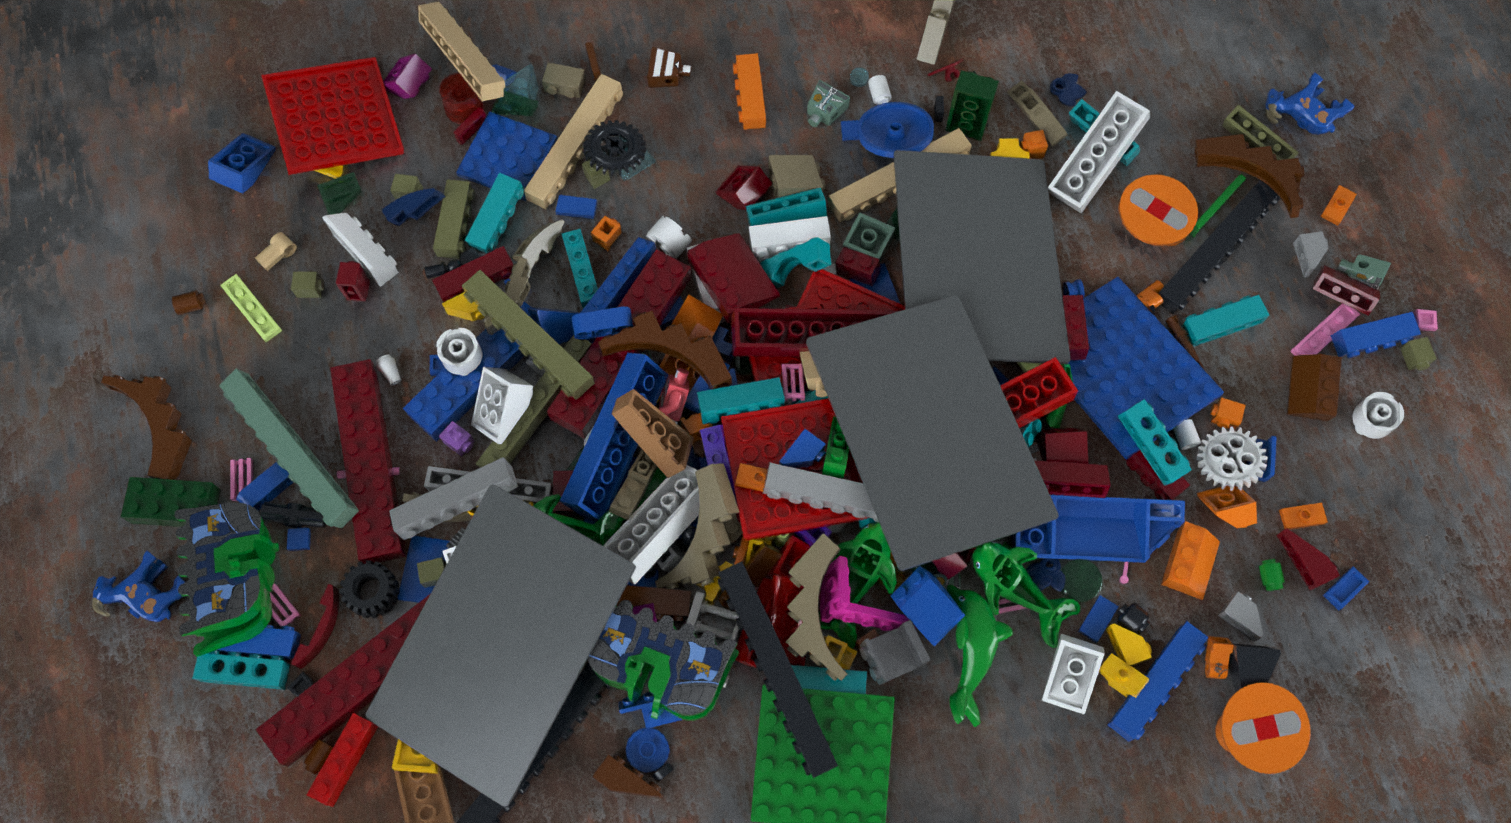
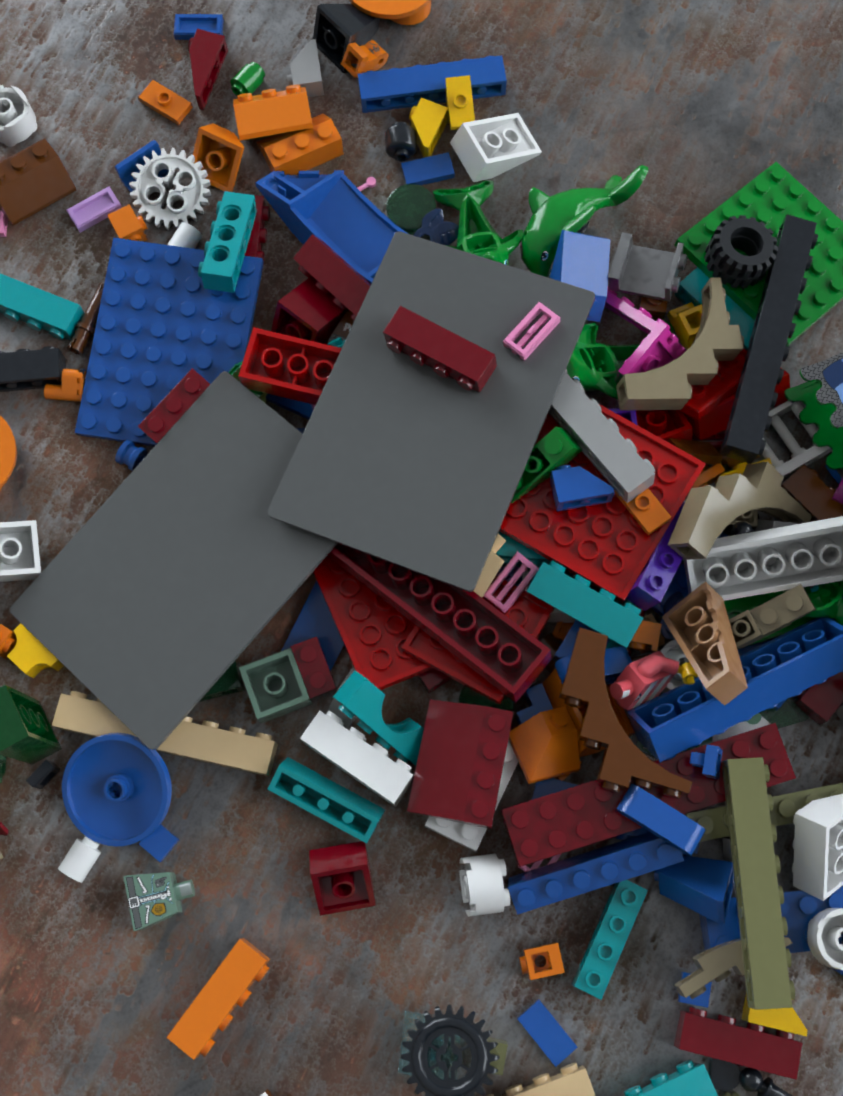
camera: 135 degrees left, 5 degrees up
slope [509,220,565,280] -> none
dark tan slope [768,155,825,198] -> none
clear light blue tile [850,68,869,87] -> none
none -> lavender tile [66,187,122,233]
none -> orange slope [233,84,313,141]
none -> dark red brick [383,306,497,393]
none -> bright pink tile [503,302,561,361]
none -> blue tile [690,745,723,780]
none -> black tyre [704,215,778,288]

